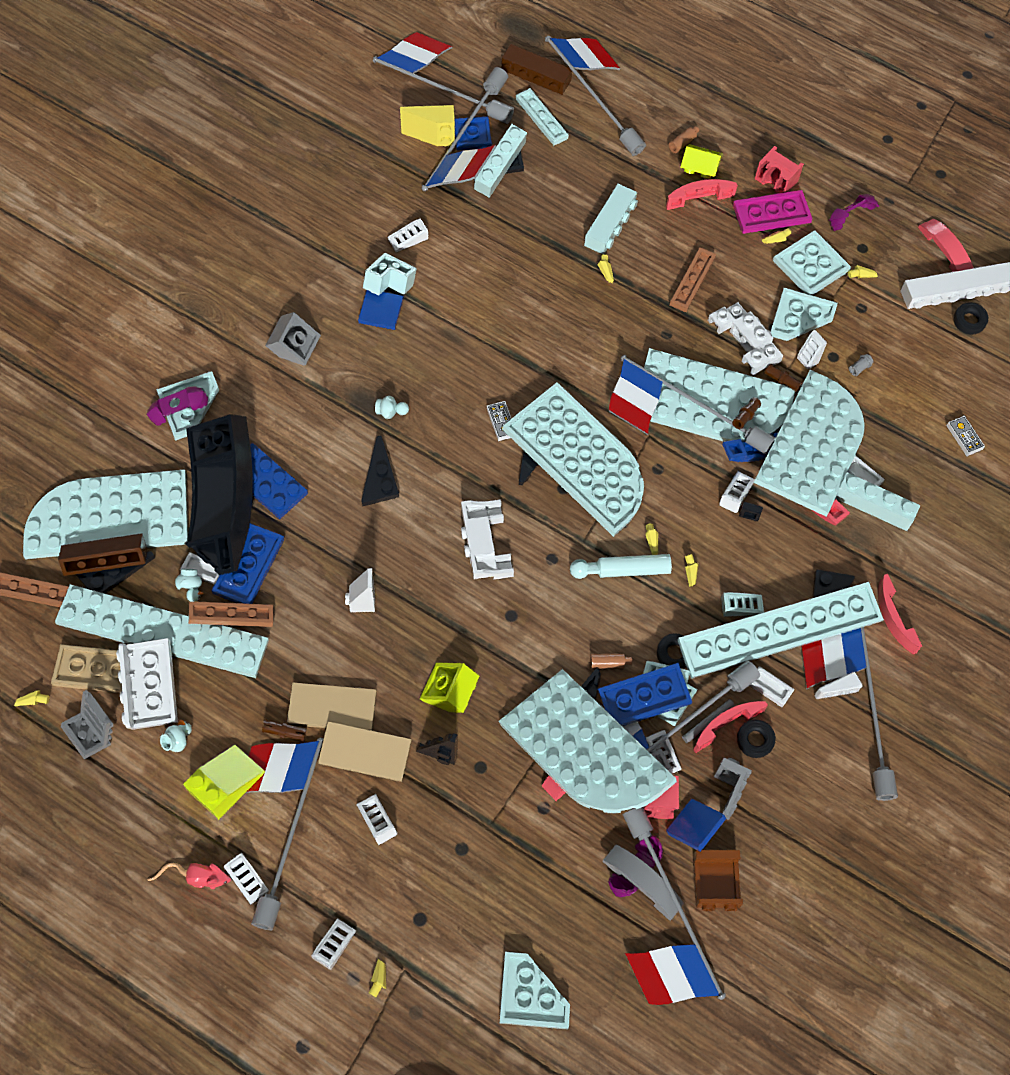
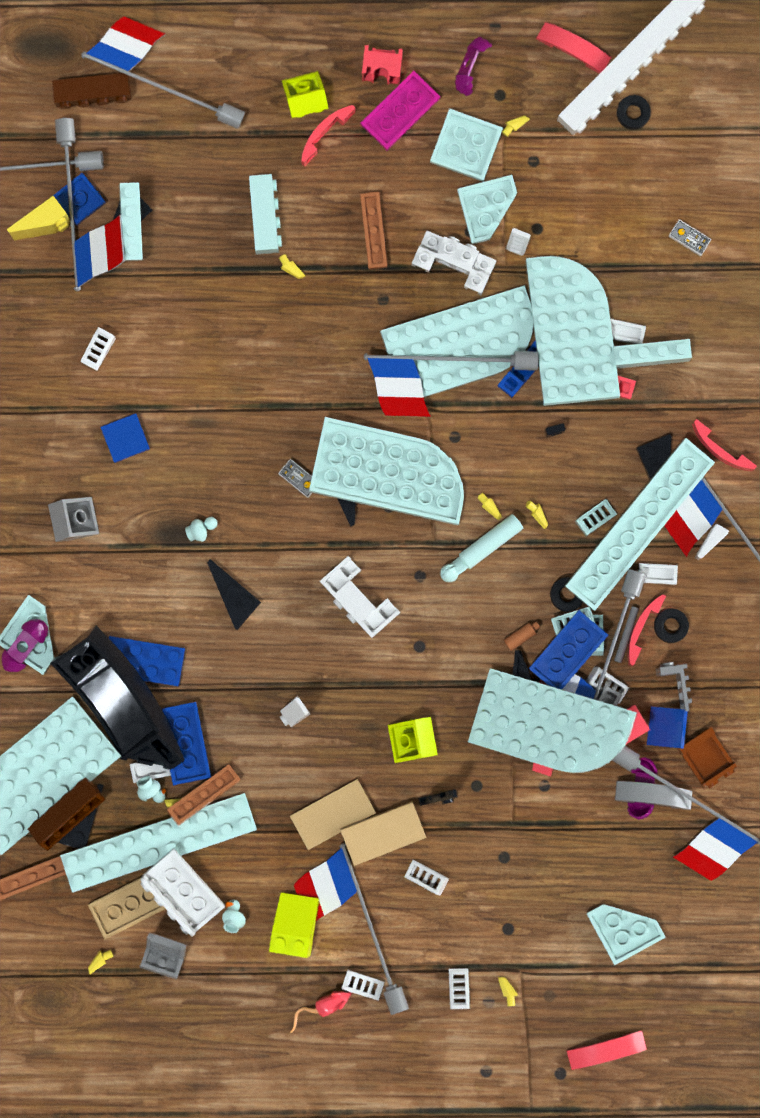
camera: 30 degrees left, 20 degrees up
reddish brown pin [262,719,307,741] -> none
light aqua brick [363,253,417,296] -> none
light aqua tile [516,88,569,146] -> none
nougat cylinder [669,126,699,153] -> none
white slope [720,471,755,513] -> none
reddish brown pin [732,397,761,429] -> none
light yellow bar [762,228,791,244] -> none
reddish brown pin [764,364,803,393] -> none
light grey pin [849,354,873,376] -> none

